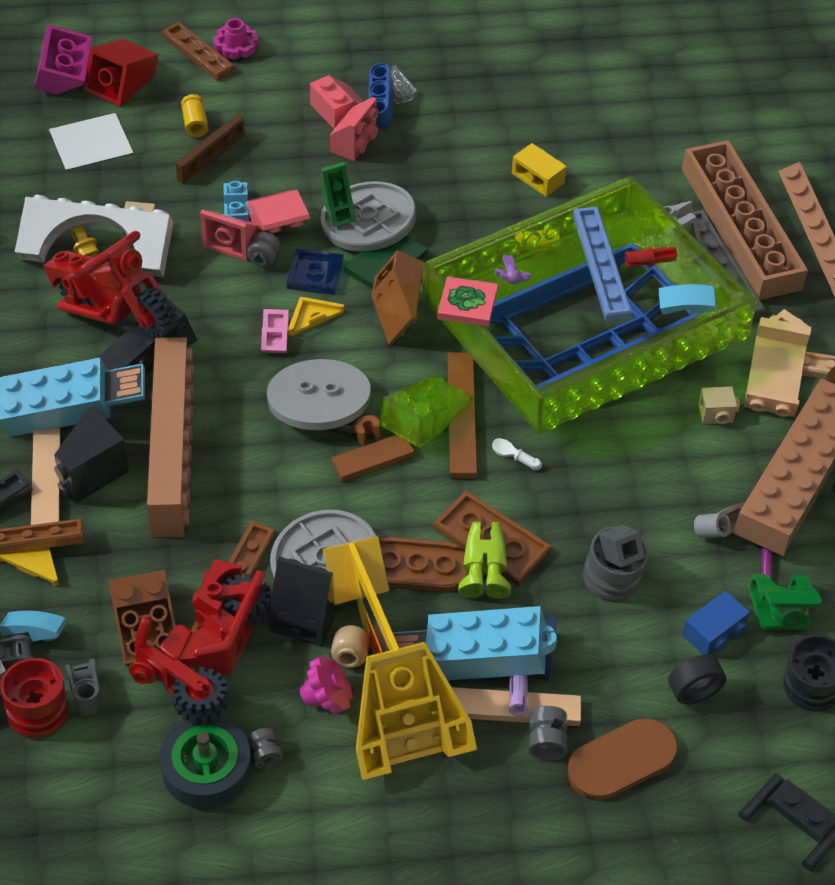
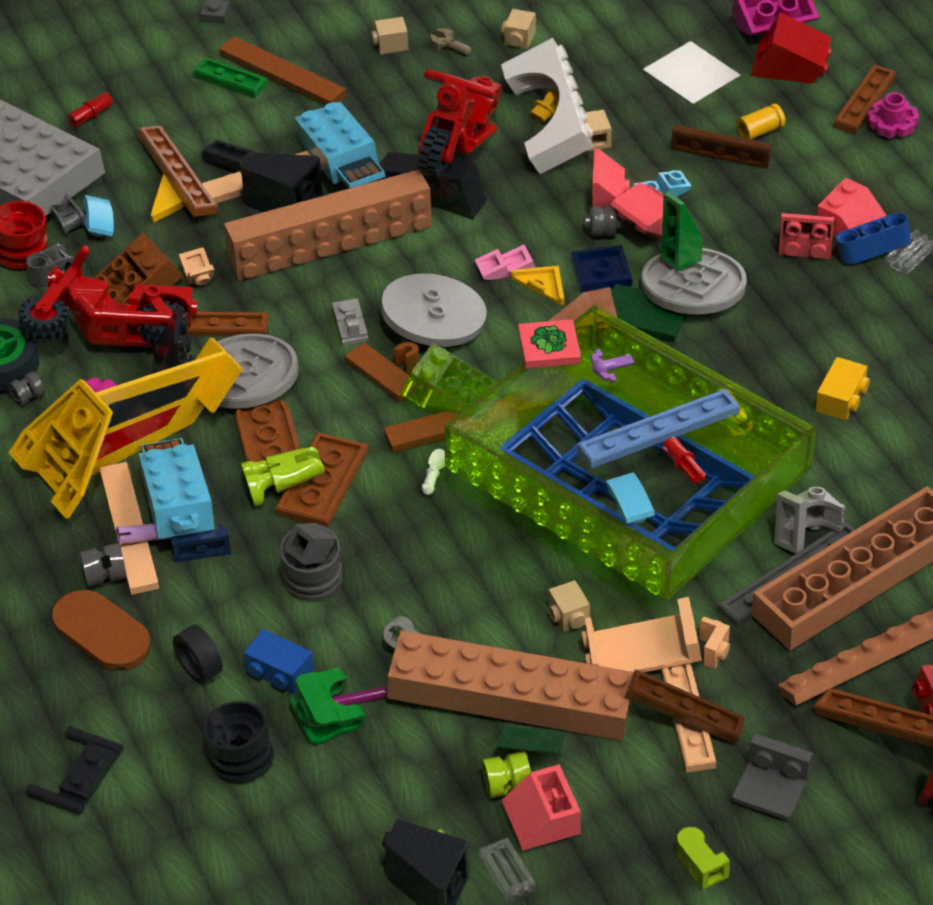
camera: 75 degrees right, 5 degrees down
none -> light nougat bracket [178,247,214,286]
none -> light grey plate [332,298,369,346]

